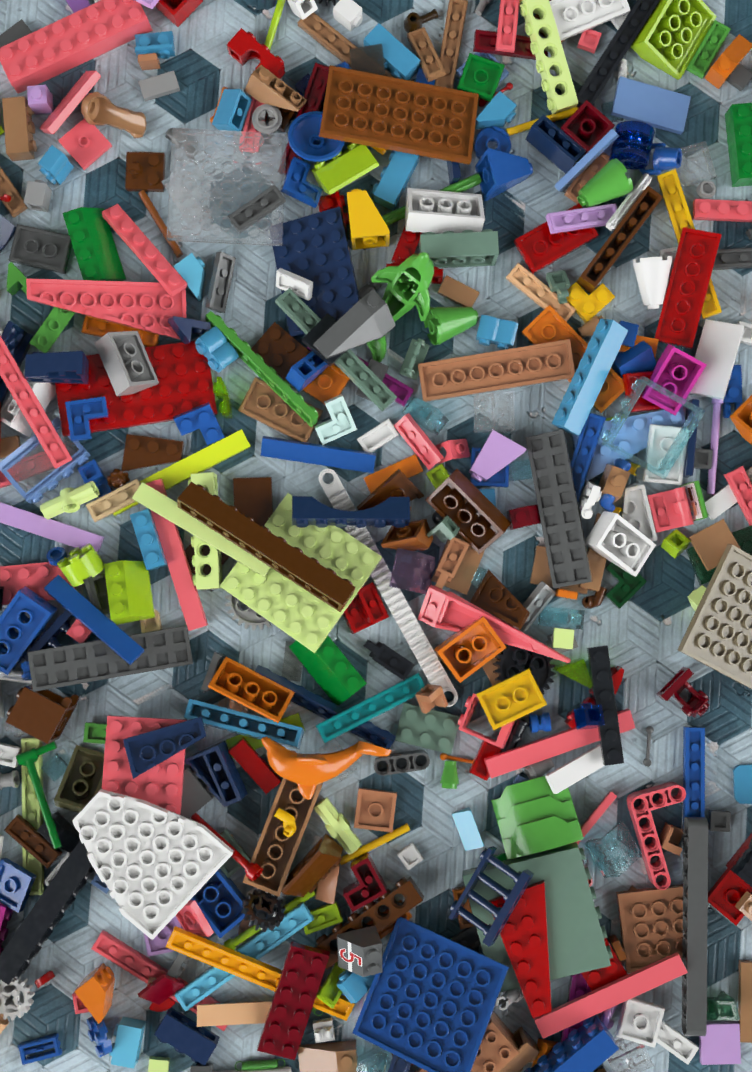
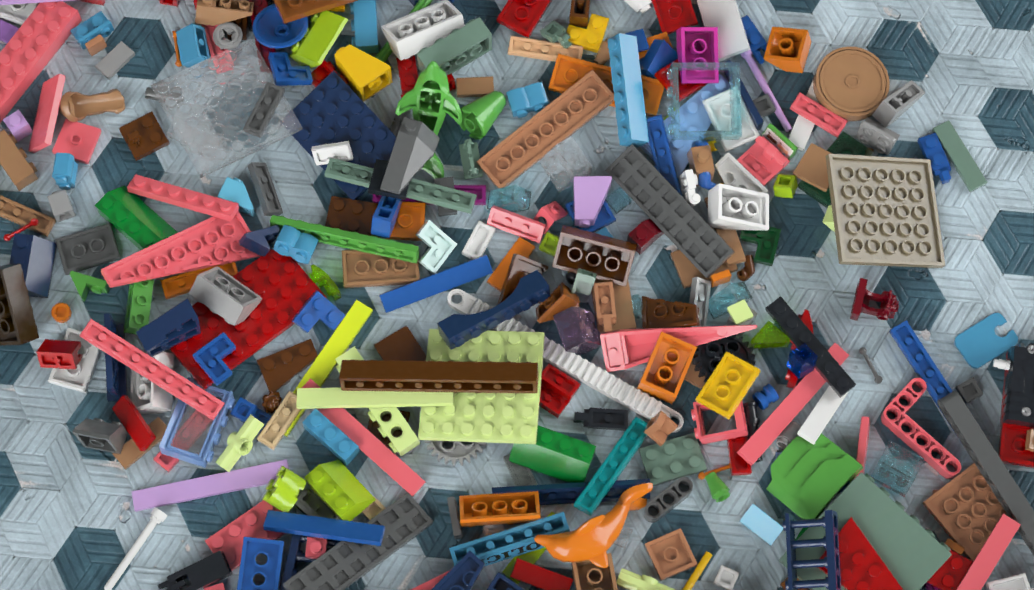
camera: 30 degrees left, 15 degrees down
blue tile [47,547,68,566] -> none
dark orange bar [138,190,183,258] -> none
nougat panel [659,822,683,856] -> none

